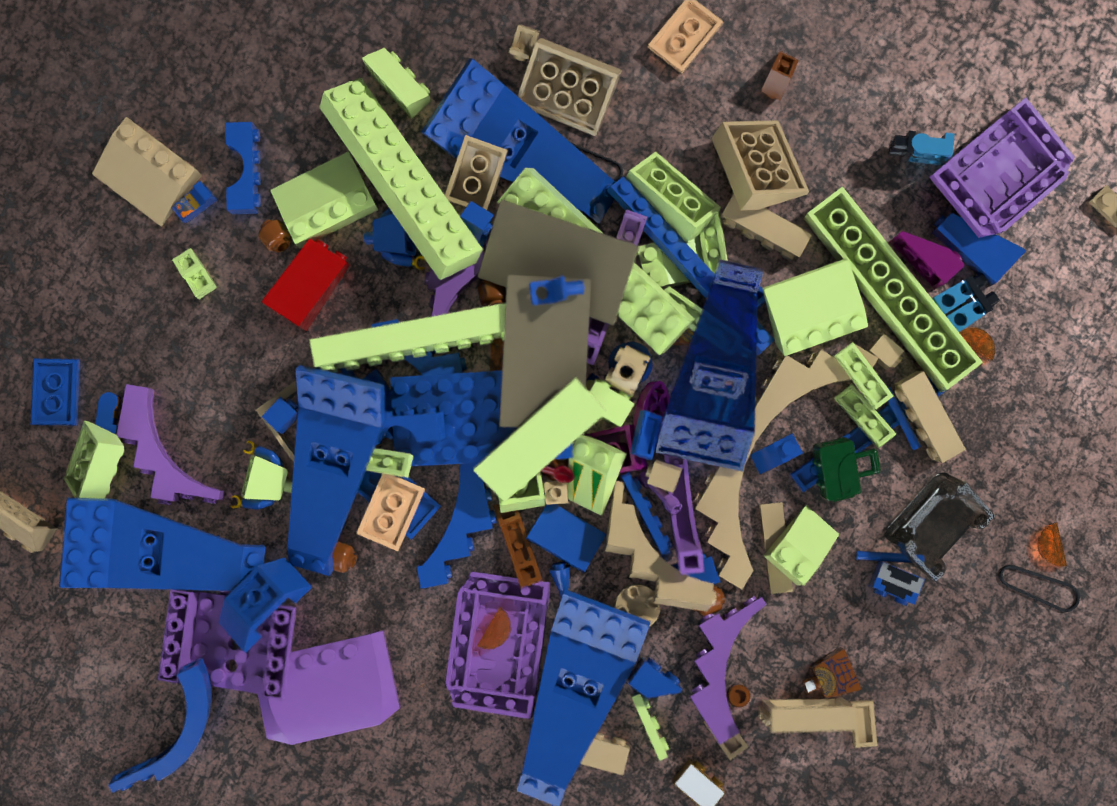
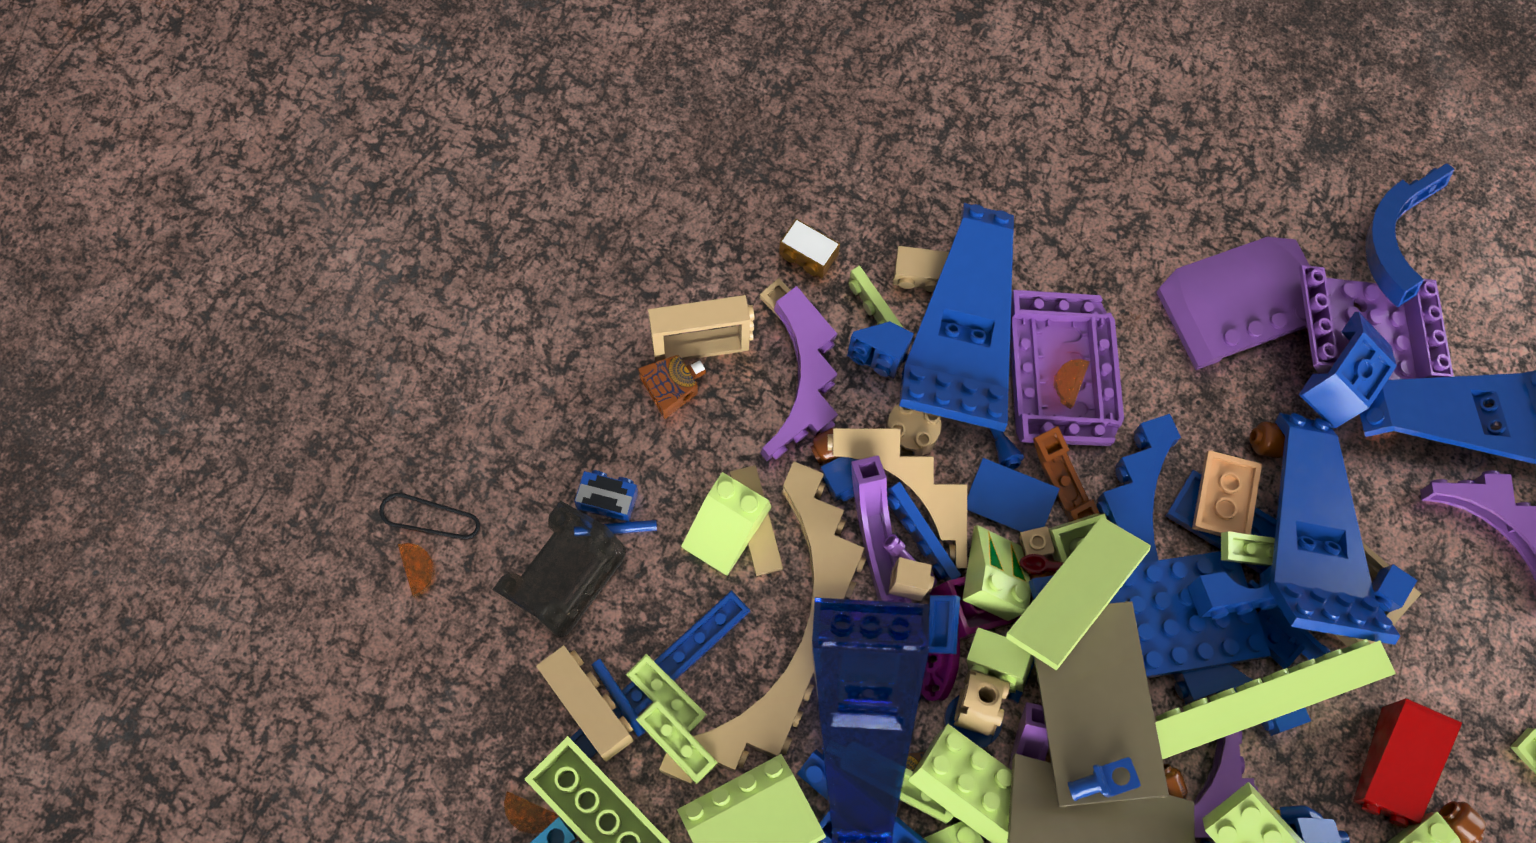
camera: 165 degrees right, 15 degrees down
yellowish green torso [230,440,293,510] -> none
dark orange tile [727,684,750,708] -> none
blue slope [750,433,803,474] -> none
dark green piece [813,437,881,502] -> none
tan tile [849,700,877,748] -> none
tan brick [867,334,904,370] -> none

